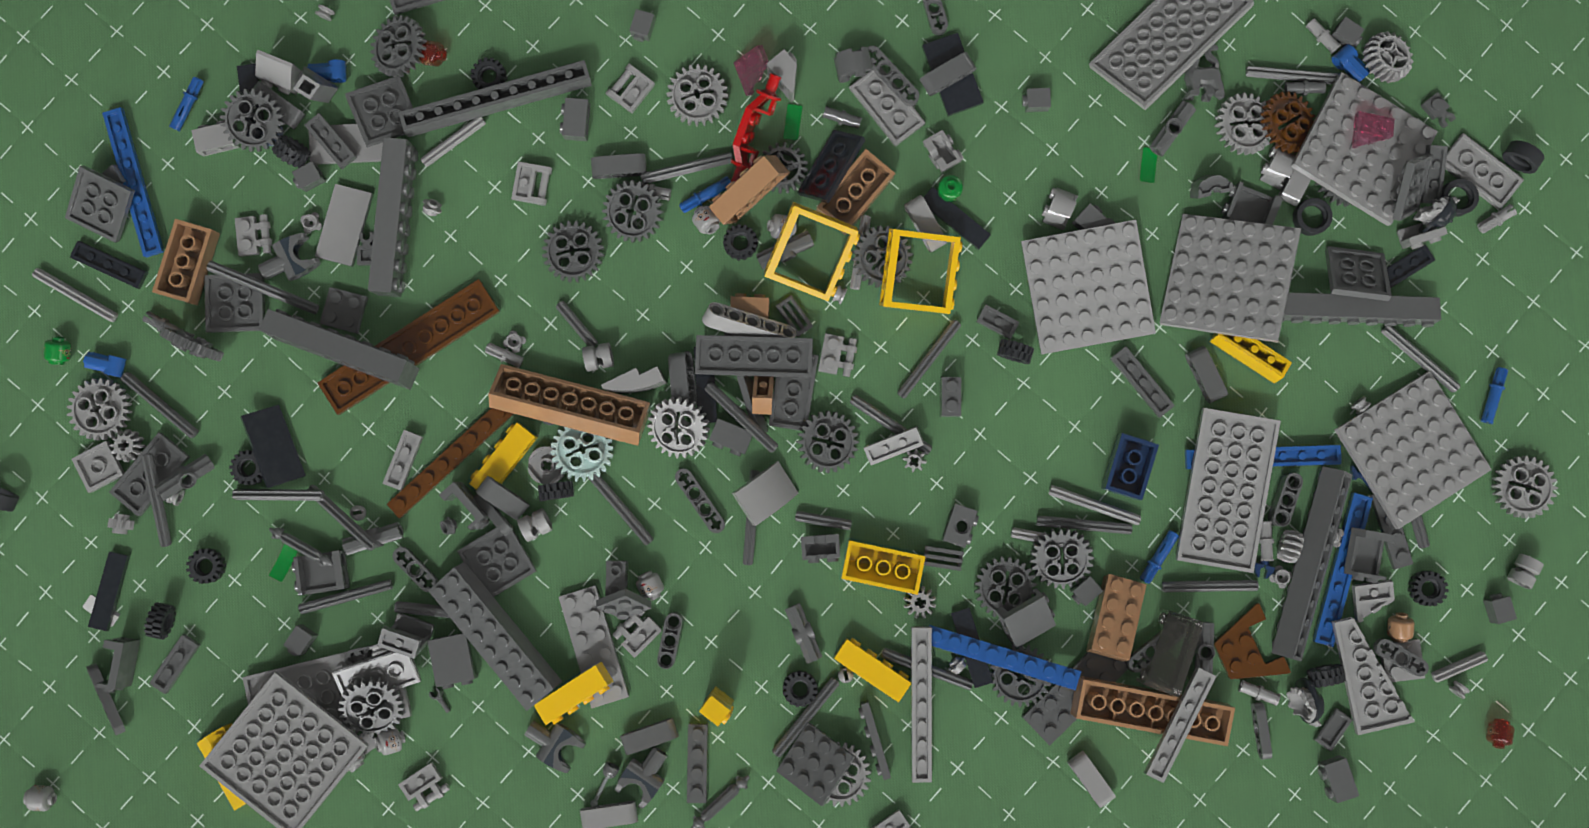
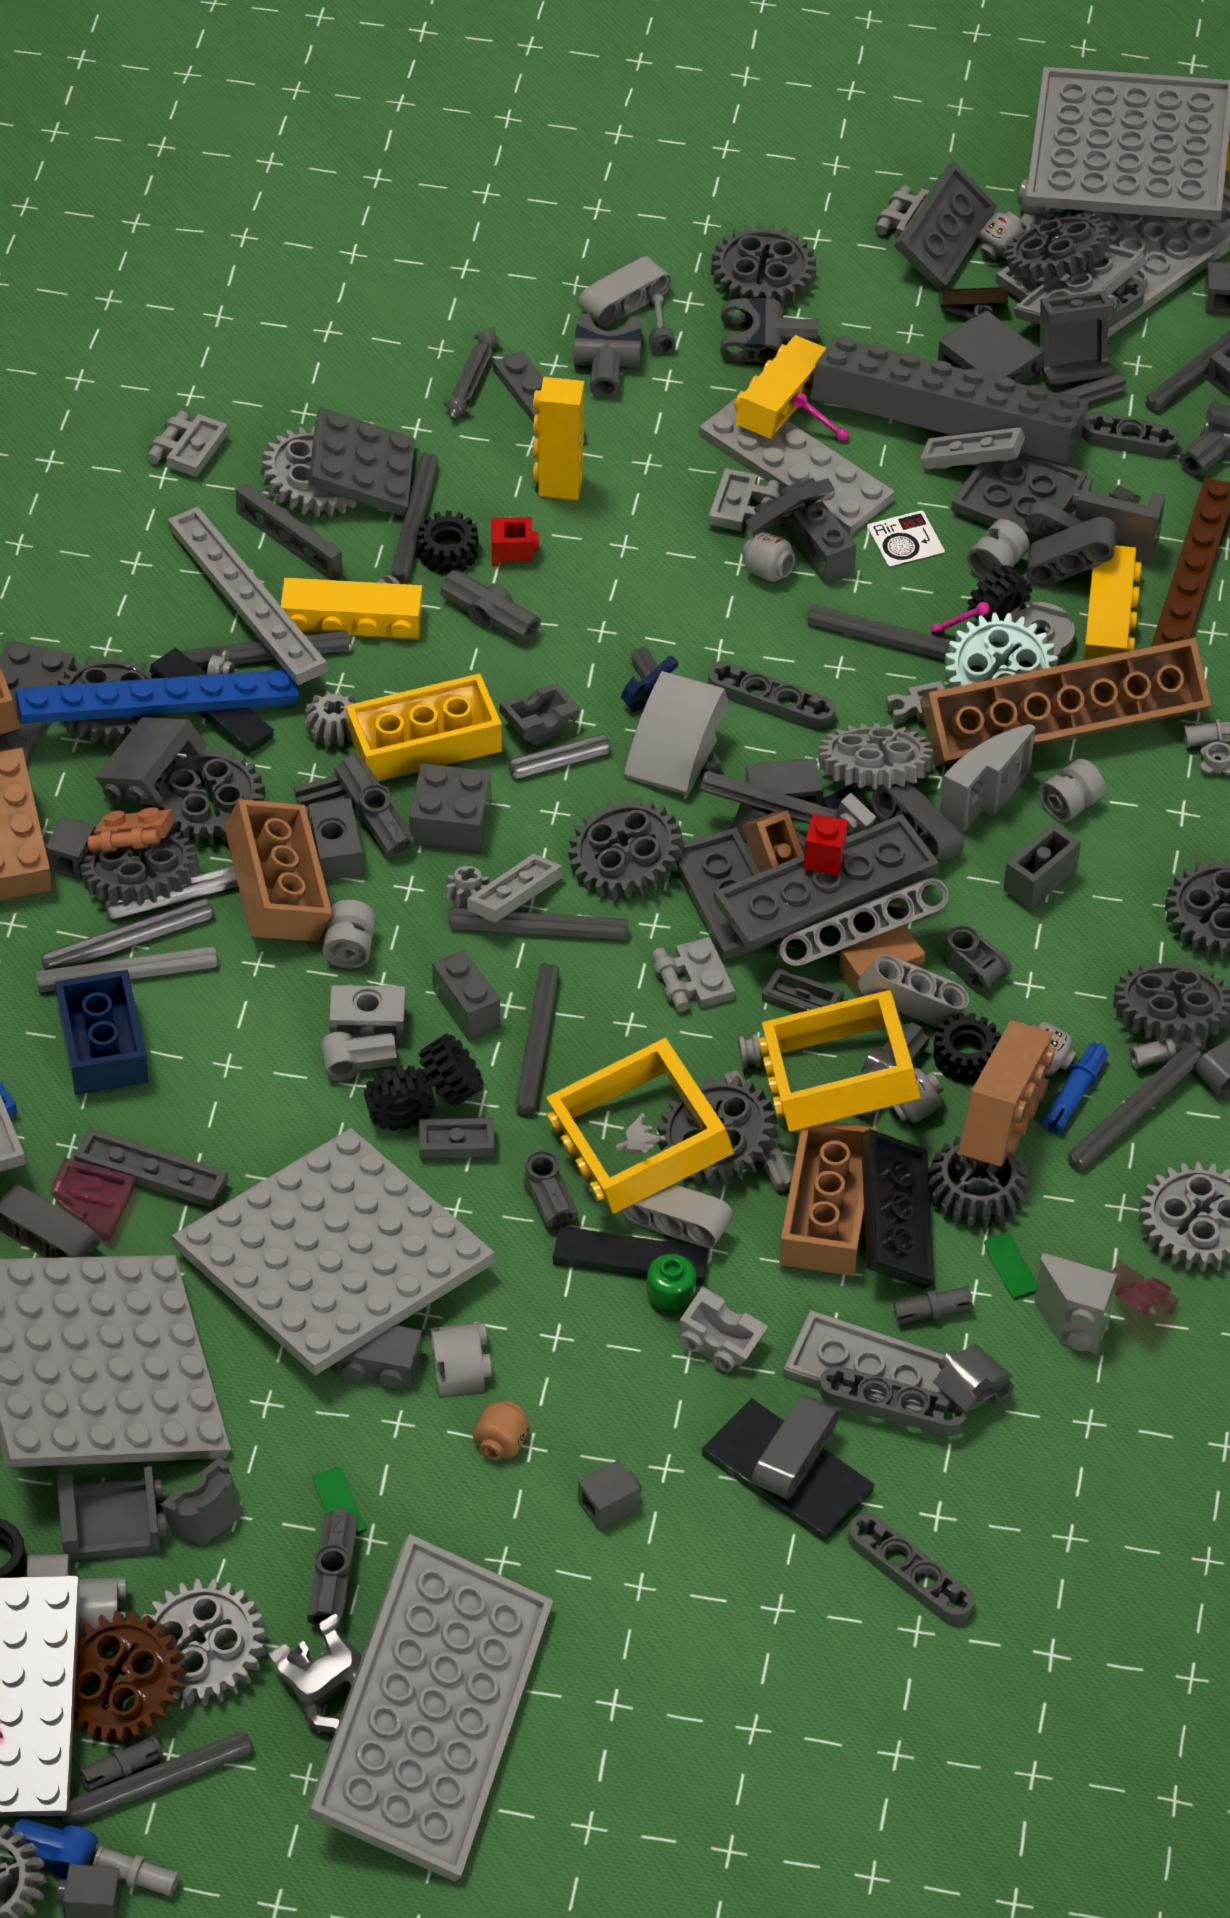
camera: 145 degrees right, 35 degrees down
dark grey axle [556,301,598,347] -> none
dark grey beam [620,717,679,755] -> none
dark grey beam [657,612,683,669] -> none
red plate [730,73,782,182] -> none
none -> clear pink wing [51,1158,136,1242]
none -> nougat plate [88,807,174,852]
none -> medium nougat brick [224,799,333,942]
none -> light grey piece [320,1032,397,1081]
none -> light grey wheel [323,899,376,969]
none -> light grey brick [329,984,406,1044]
none -> dark grey piece [334,755,414,857]
none -> dark grey brick [409,763,492,853]
none -> black tyre [419,1033,484,1106]
none -> medium nougat head [472,1401,530,1460]
none -> red brick [491,517,539,566]
none -> dark grey piece [524,1150,578,1230]
none -> light grey piece [616,1113,665,1154]
none -> dark blue bar [620,656,679,711]
none -> dark grey gear [711,224,817,305]
none -> dark pink hinge [793,393,849,442]
none -> red brick [803,814,848,875]
none -> light grey plate [836,793,876,833]
none -> light grey beam [858,954,969,1028]
none -> white sticker [867,510,945,567]
none -> light grey plate [886,681,945,725]
none -> dark grey plate [893,161,997,291]
none -> light grey plate [920,427,1025,469]
none -> dark pink hinge [930,602,990,635]
none -> dark brown tile [939,287,1008,305]
none -> dark grey piece [943,925,1012,994]
none -> dark grey brick [1003,823,1081,909]

